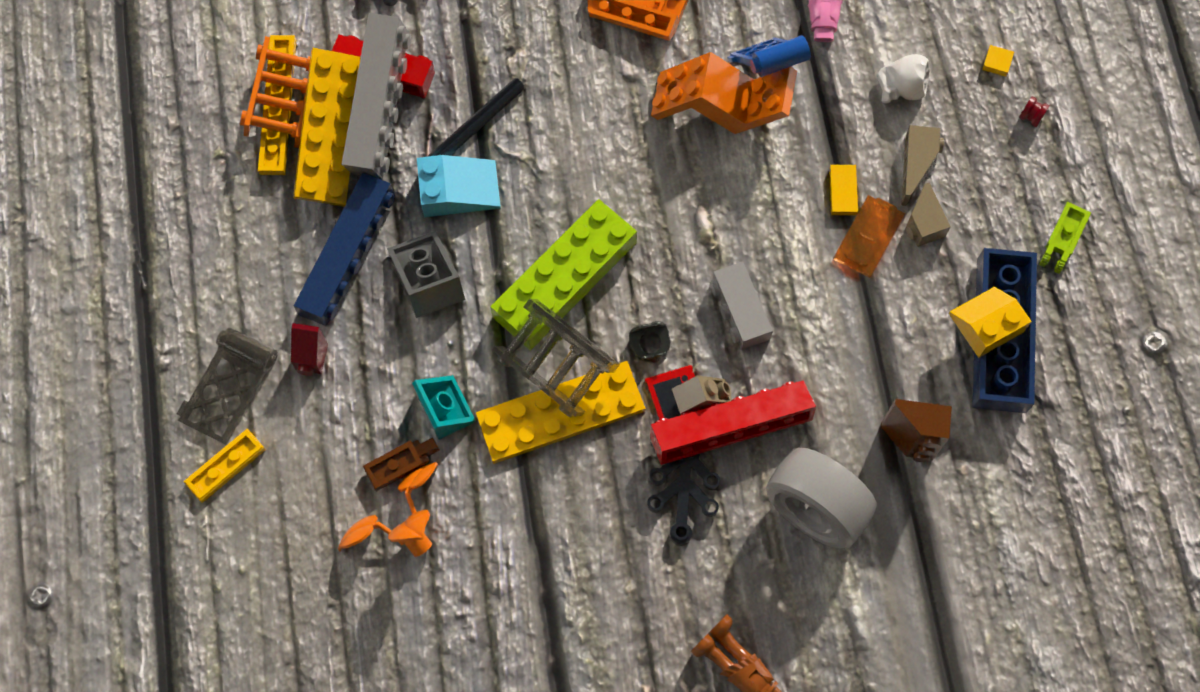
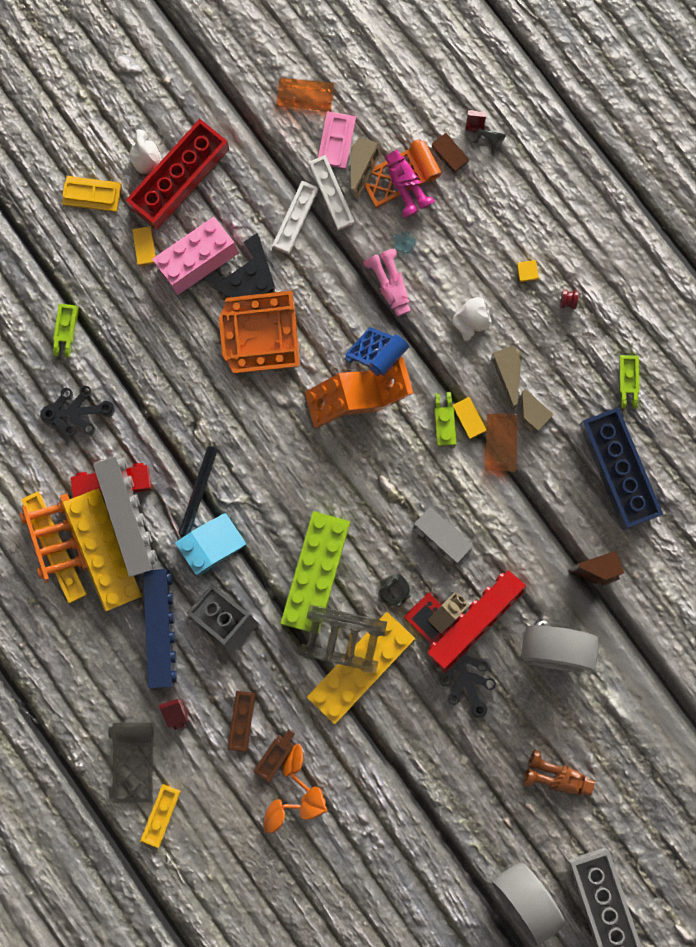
camera: 25 degrees left, 10 degrees up
teal slope [412,375,476,440] -> none
yellow slope [949,287,1032,358] -> none
none -> reddish brown tile [227,690,256,752]
none -> lime hinge [434,392,456,446]

